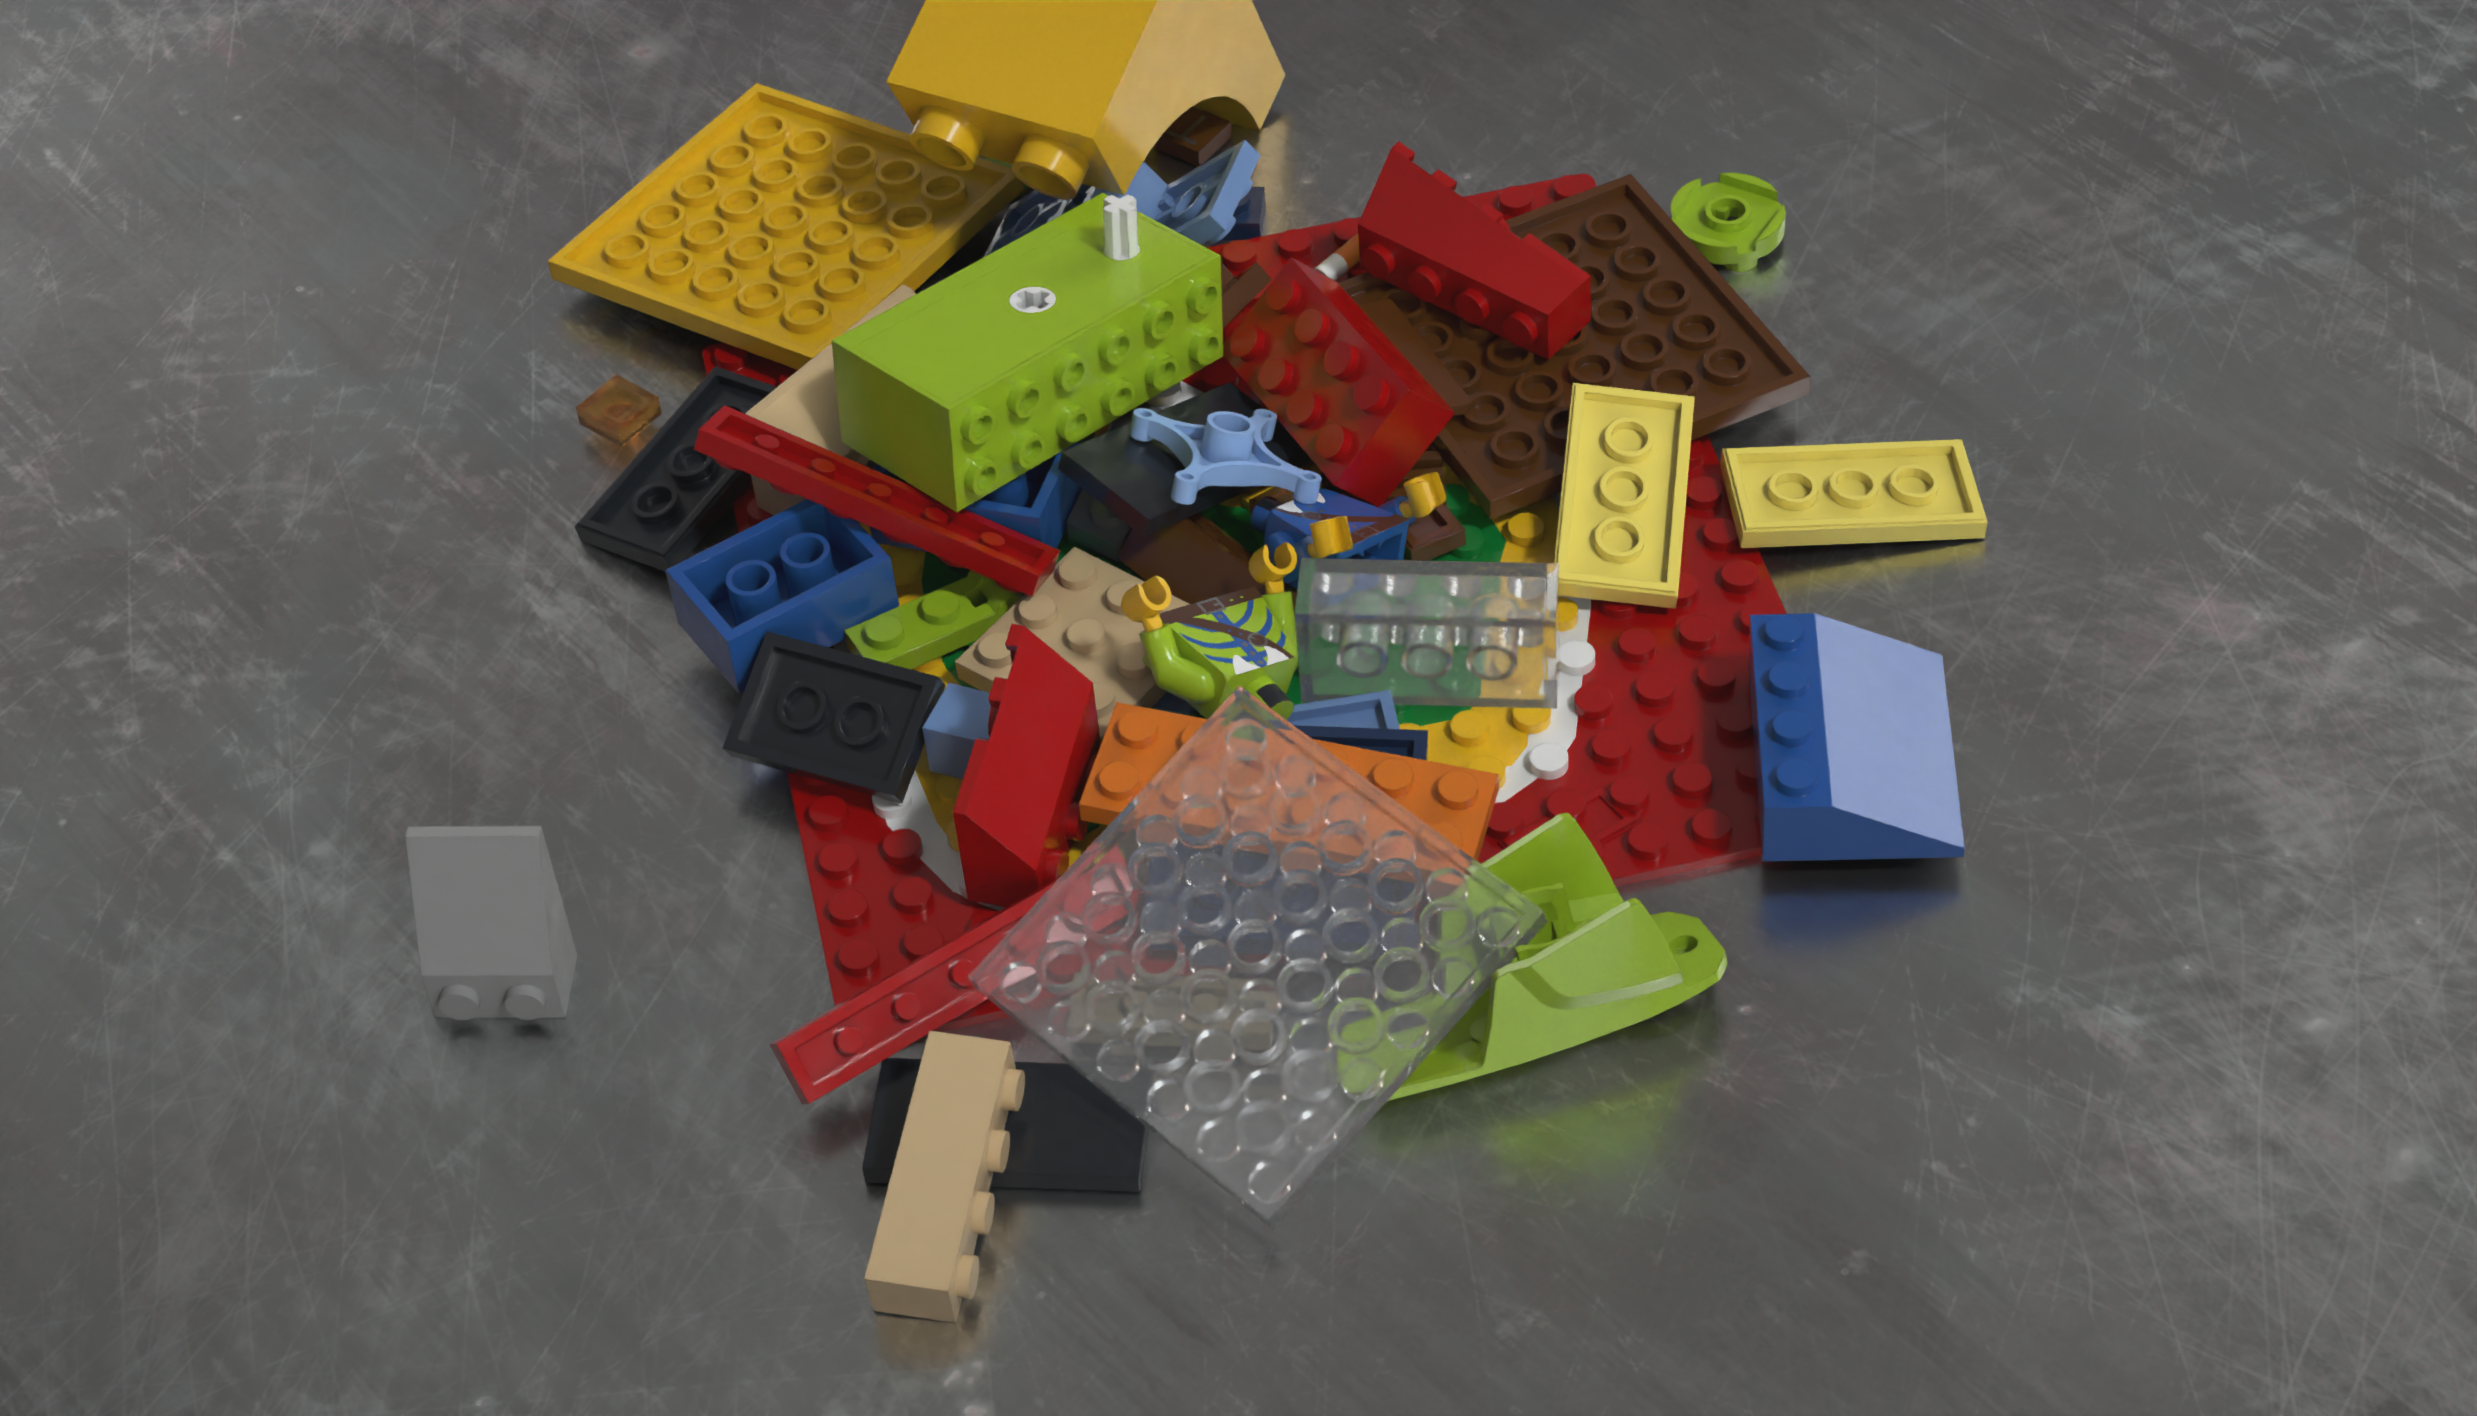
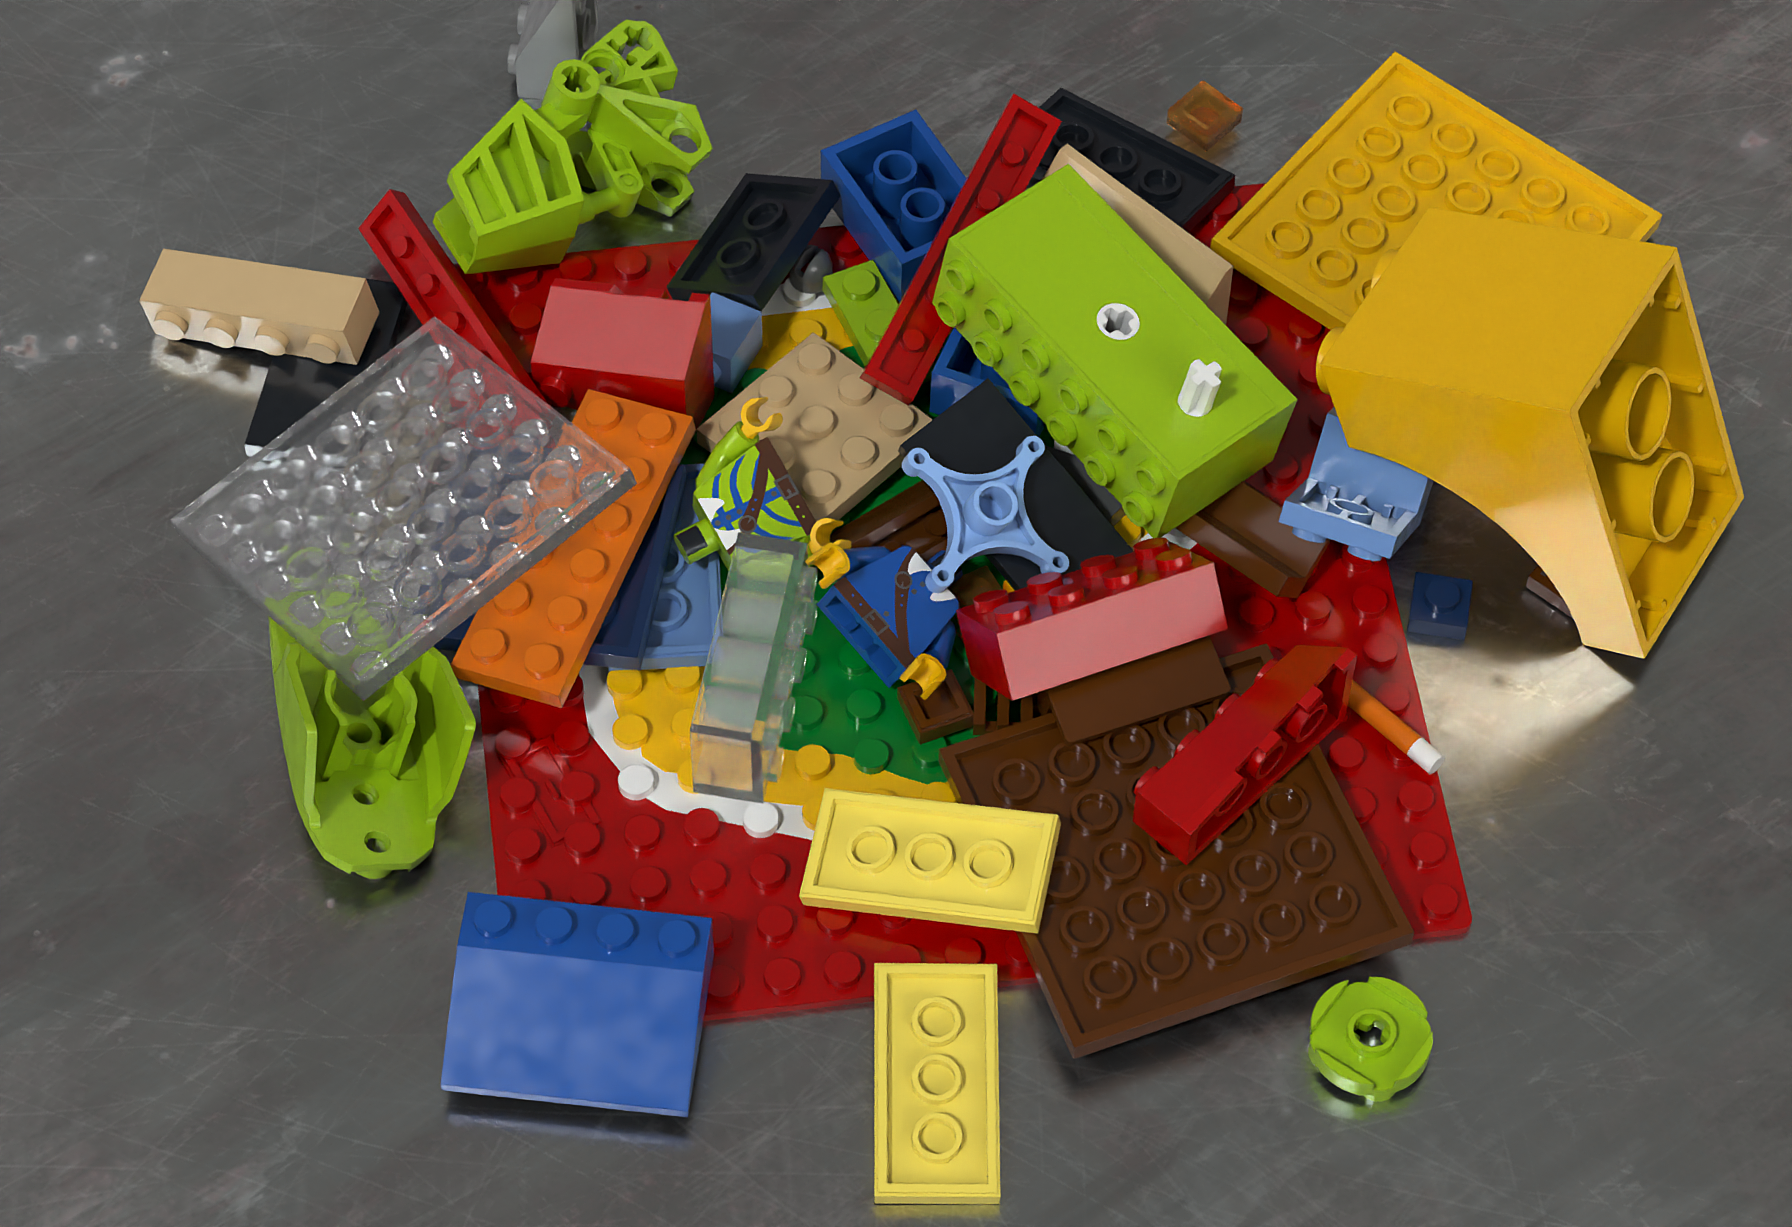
camera: 90 degrees right, 10 degrees up
none -> lime piece [432,20,713,274]

